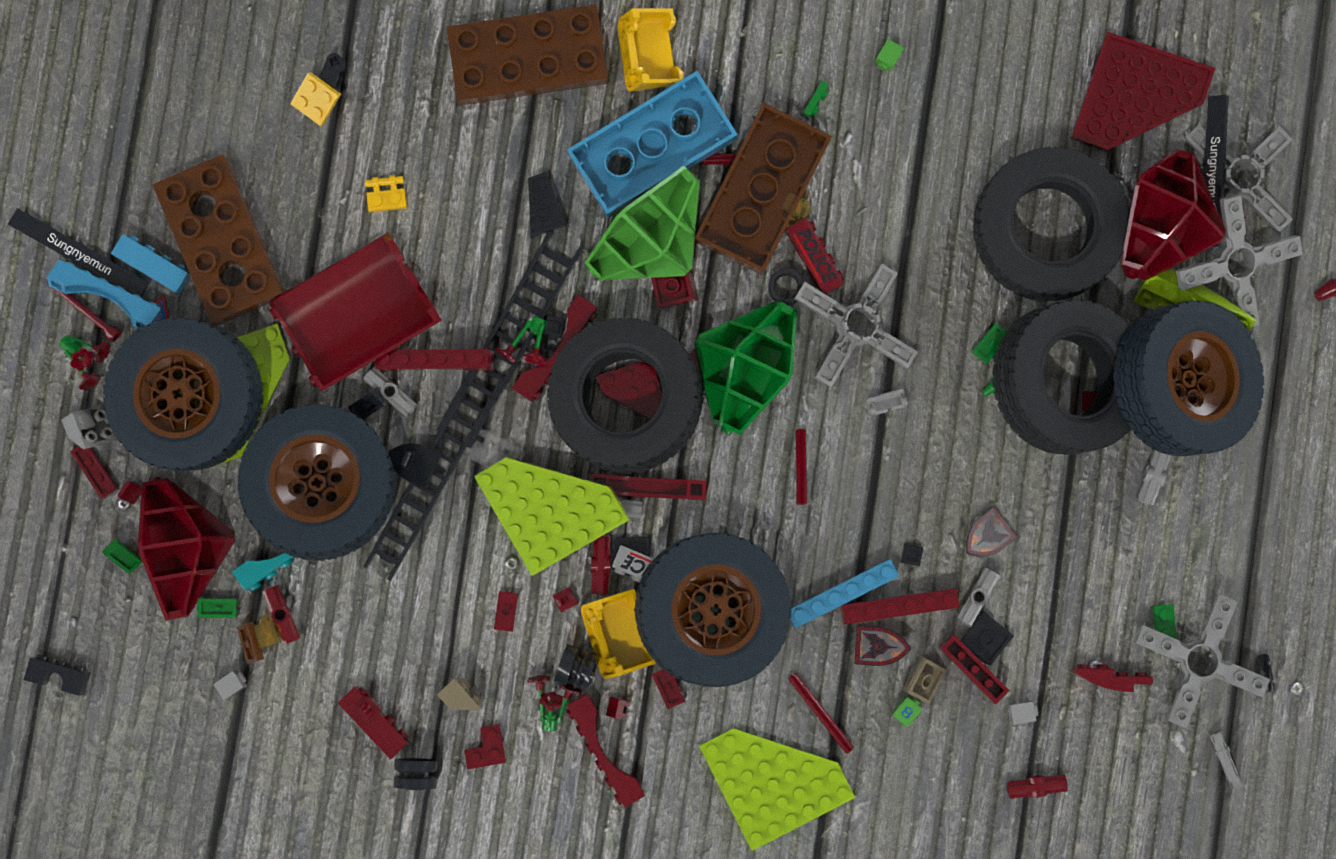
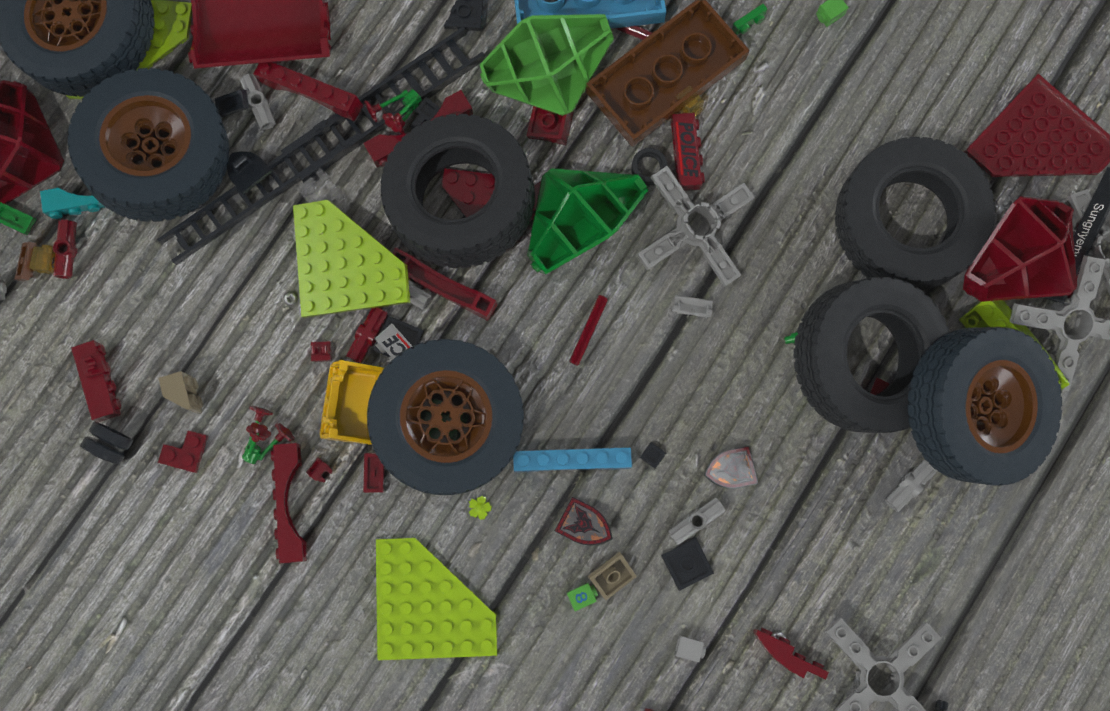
camera: 25 degrees right, 5 degrees down
dark red plate [494,591,518,632] -> none
black wheel [554,644,598,693] -> none
dark red axle [788,673,854,754] -> none
dark red brick [840,588,960,625] -> none
dark red brick [938,634,1010,704] -> none
green plate [971,323,1007,364] -> none
green plate [1152,604,1177,639] -> none
none -> lime plant [468,496,492,520]

